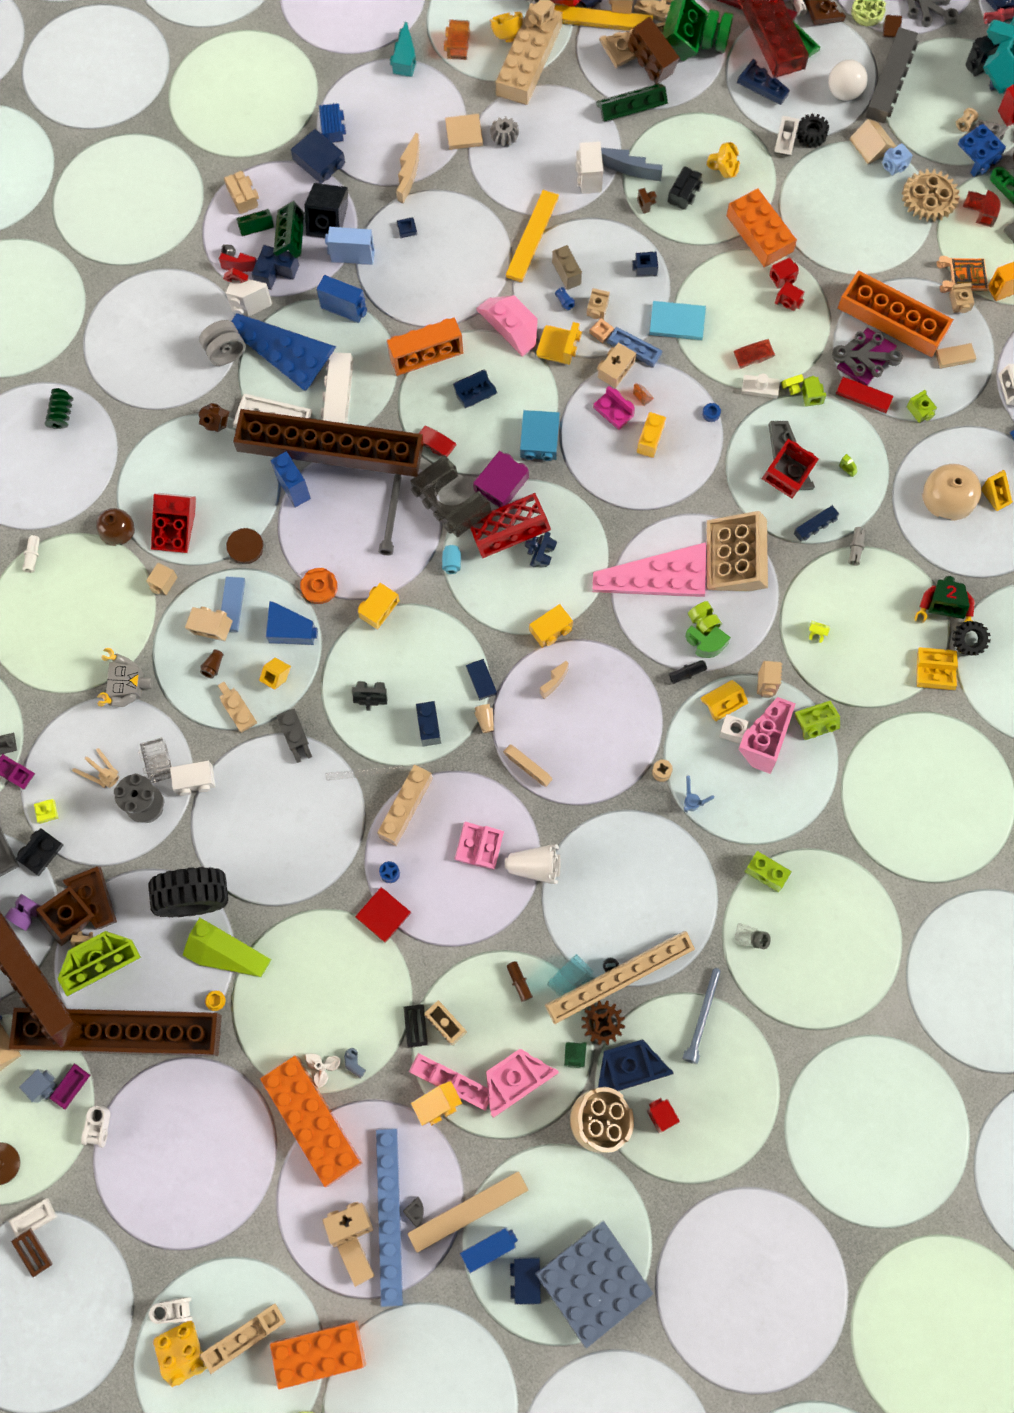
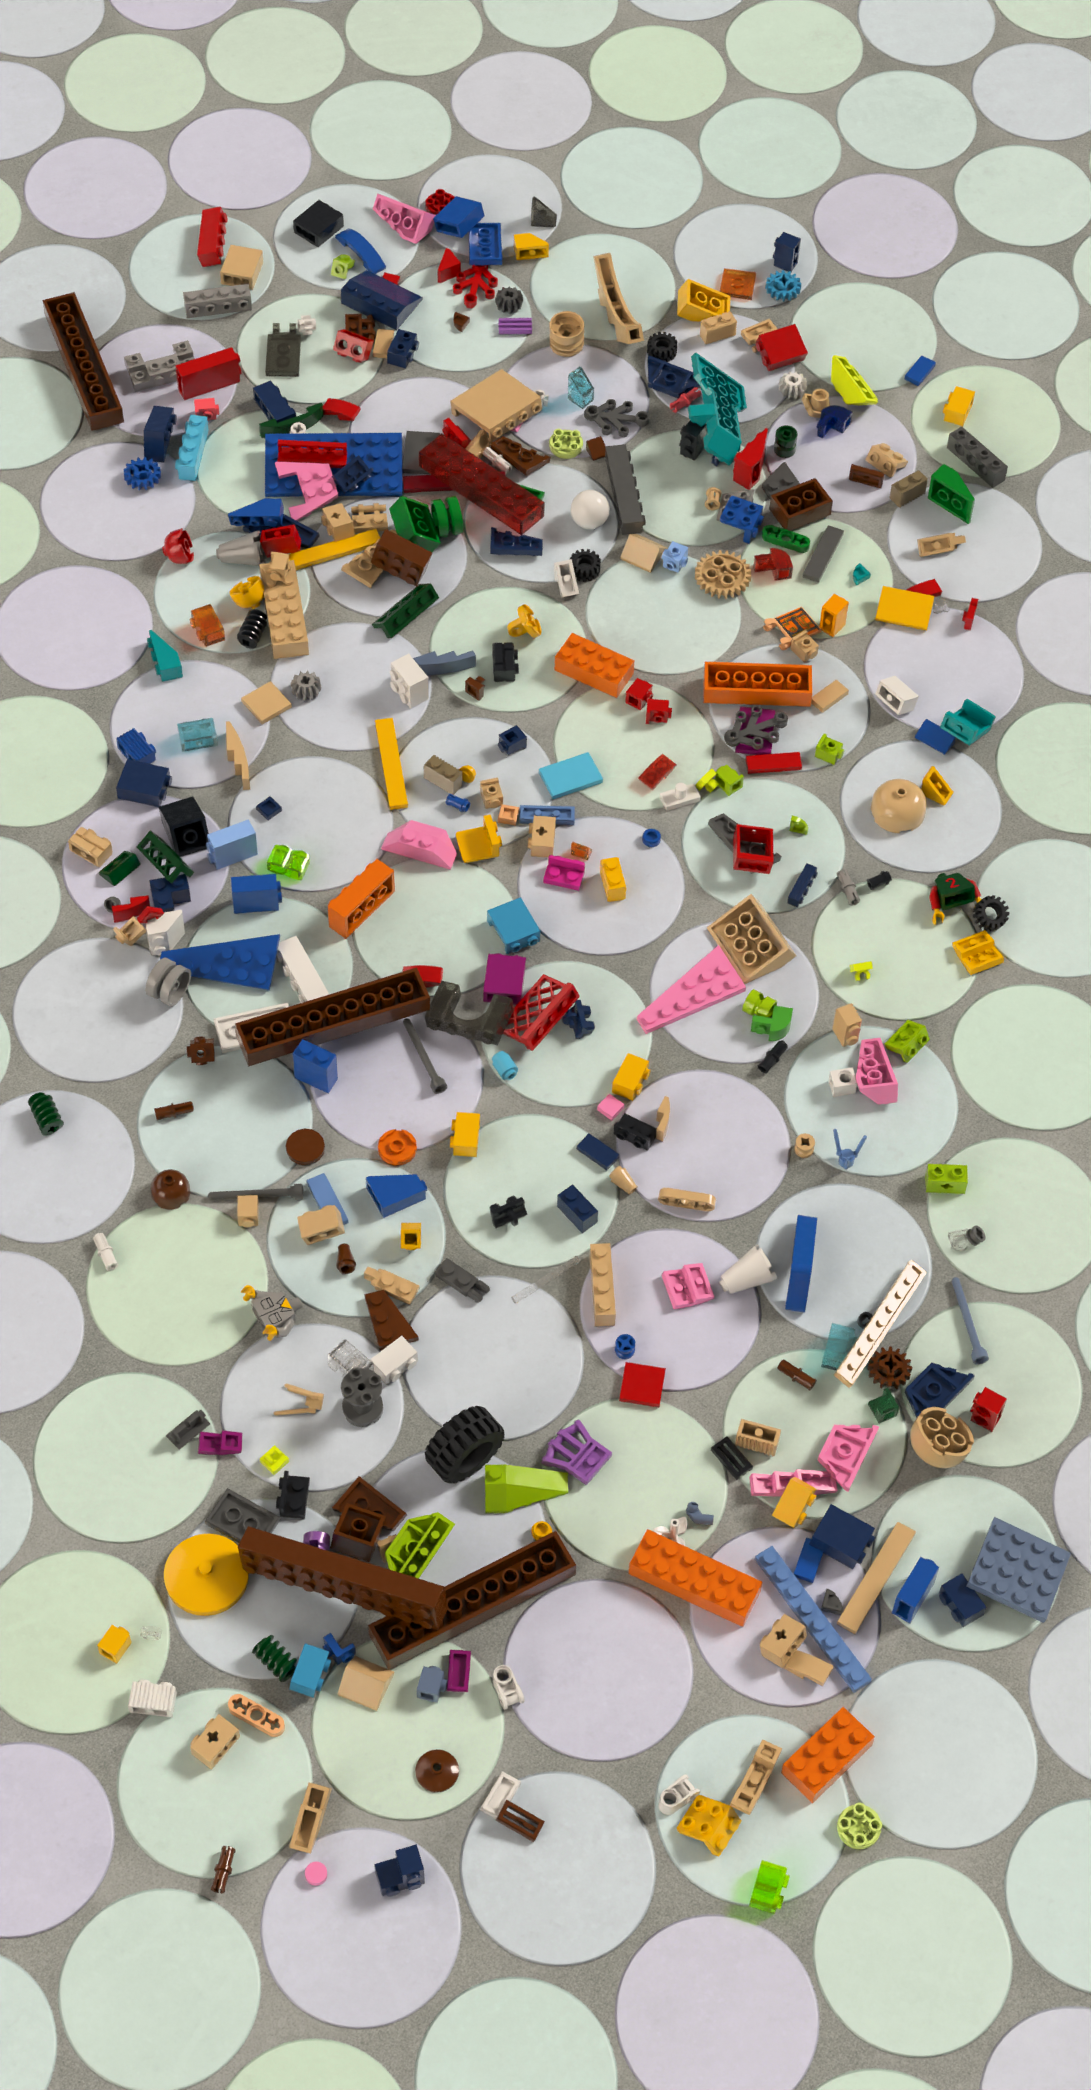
camera: 35 degrees left, 15 degrees down
red slope [151,493,196,553] -> none
dark blue bracket [453,369,497,408] -> none
yellow panel [701,680,748,721] -> none
none -> tan bracket [113,916,146,946]
none -> reddish brown axle [154,1101,194,1120]
none -> clear light blue brick [177,718,218,752]
none -> dark grey piece [208,1184,303,1200]
none -> black piece [237,609,267,649]
none -> clear neon green brick [267,845,310,880]
none -> reddish brown wing [364,1290,419,1350]
none -> yellow plate [459,765,476,783]
none -> medium lavender plate [541,1419,612,1485]
none -> bright pink tile [597,1093,624,1121]
none -> black bracket [613,1113,657,1151]
none -> blue beam [785,1215,817,1313]
none -> blue tile [794,1537,823,1583]
none -> dark blue brick [809,1504,875,1569]
none -> black pin [867,871,892,890]

